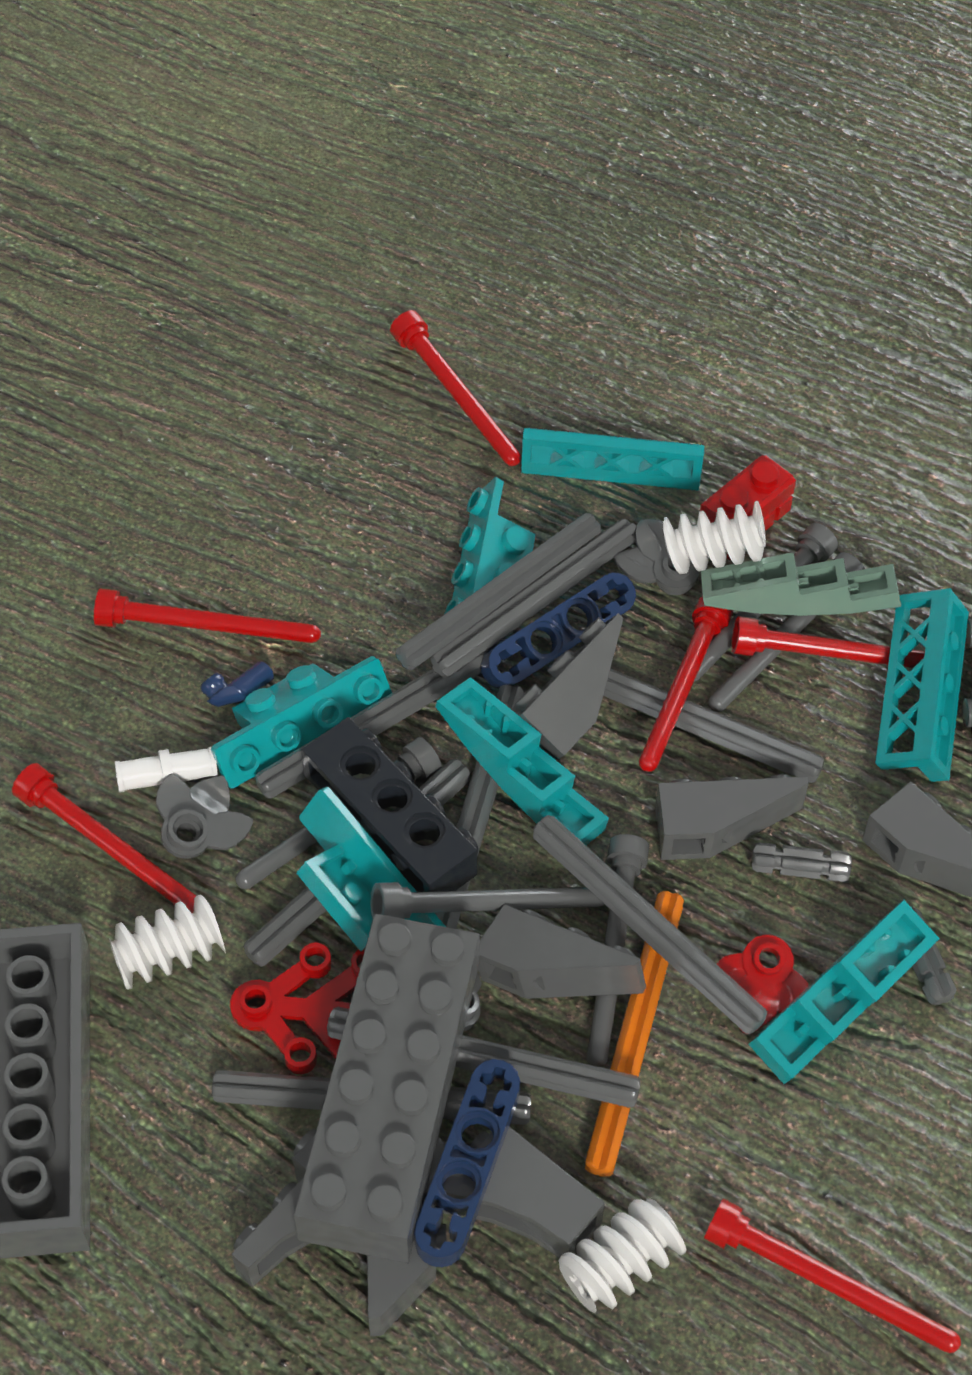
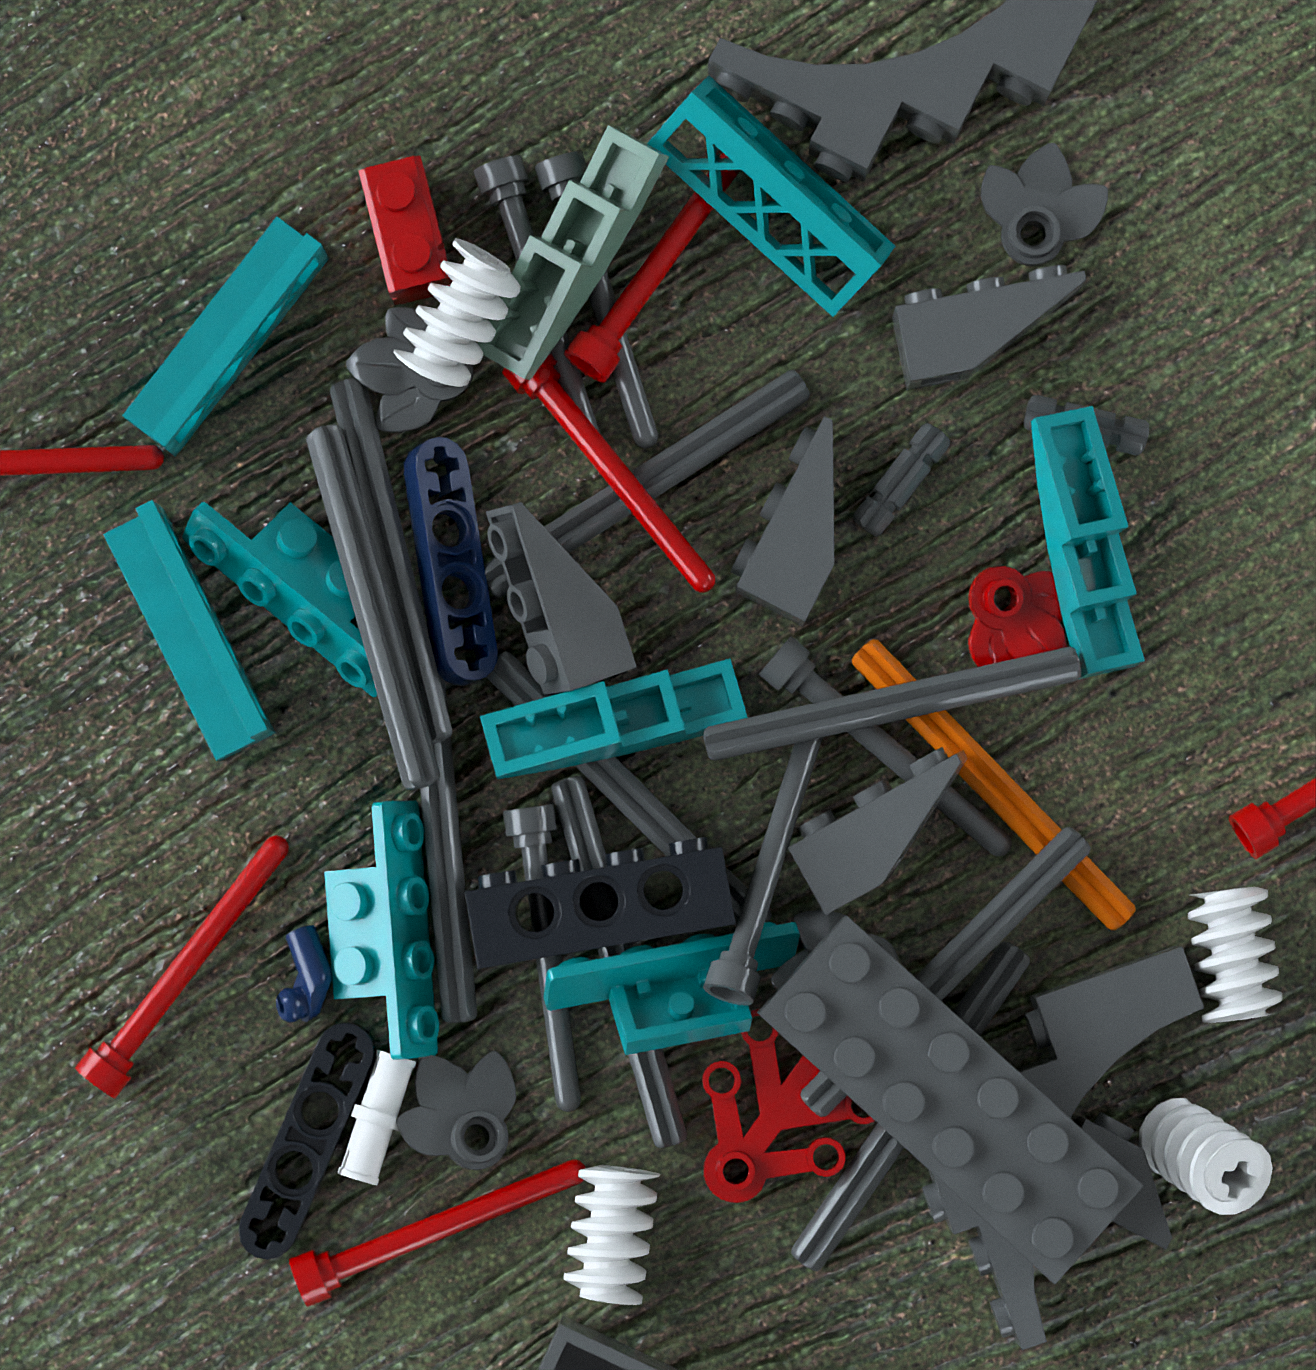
camera: 55 degrees left, 30 degrees up
dark blue beam [414,1059,520,1267] -> none
none -> teal fence [103,500,276,762]
none -> black beam [238,1022,376,1260]
none -> white piece [1138,1098,1273,1215]

